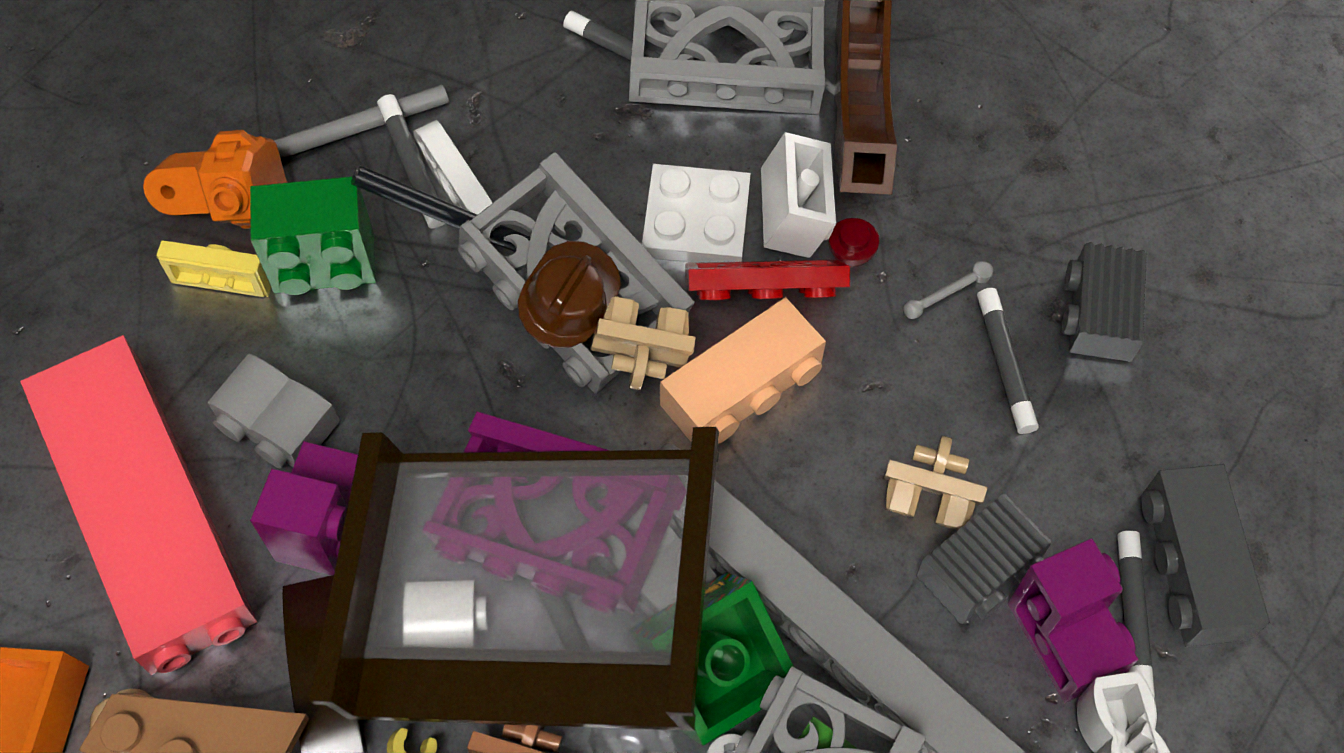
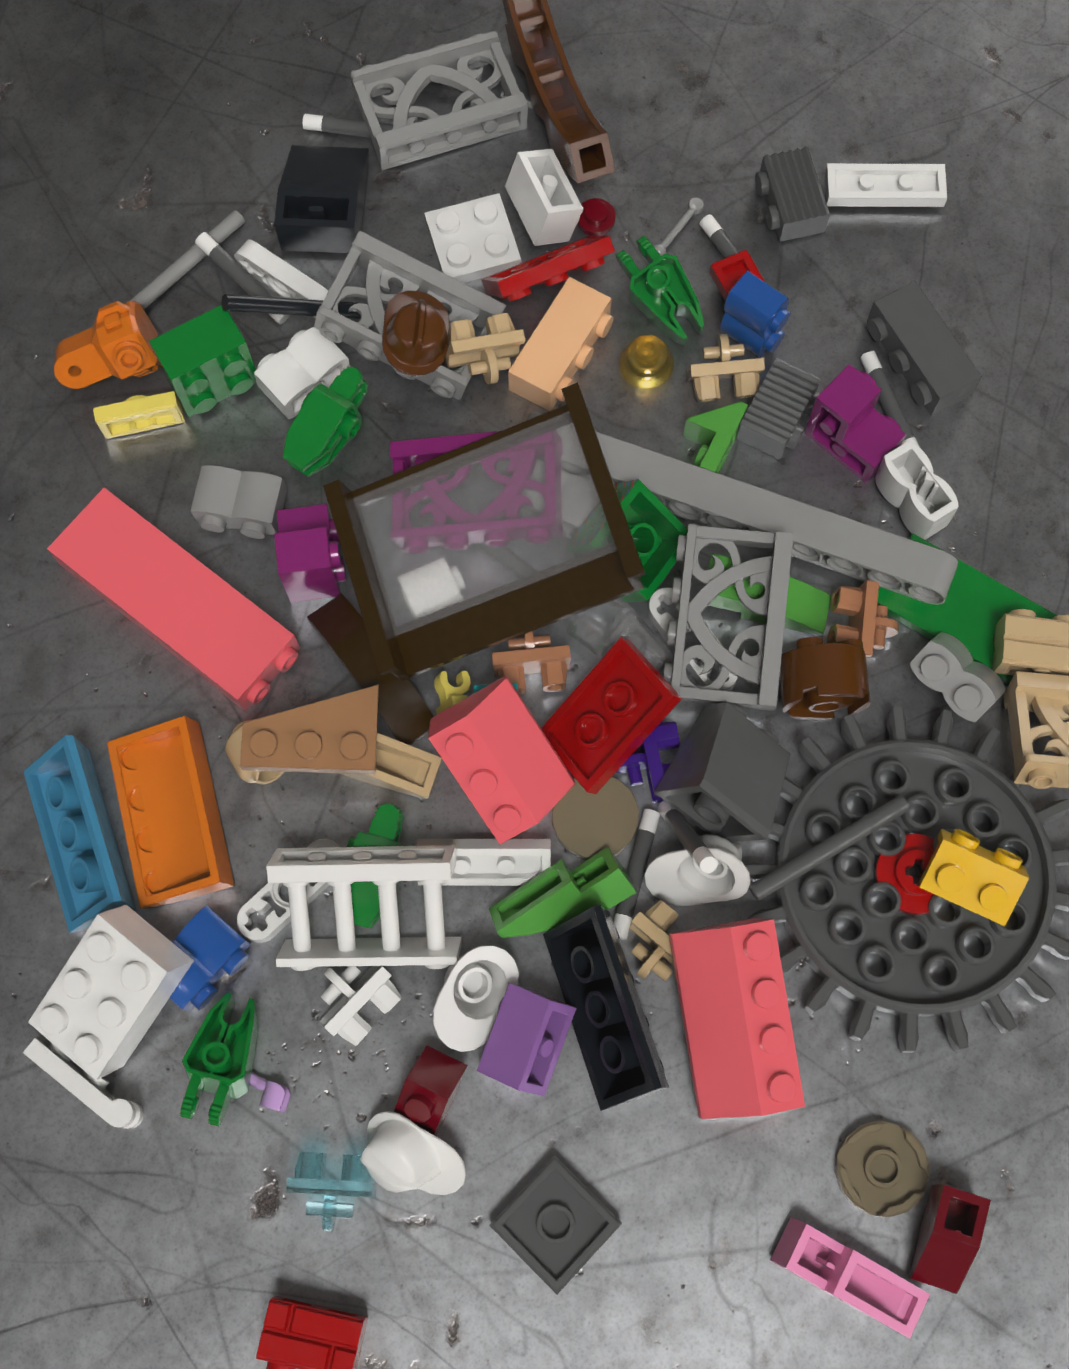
camera: 20 degrees left, 10 degrees up
none -> white brick [254,327,350,419]
none -> black slope [274,145,369,253]
none -> green hinge [283,366,369,477]
none -> green hinge [615,235,704,346]
none -> clear yellow cone [619,335,674,389]
none -> bright green slope [683,402,748,474]
none -> red tile [709,249,765,301]
none -> blue brick [720,271,791,358]
none -> white plate [825,163,947,207]

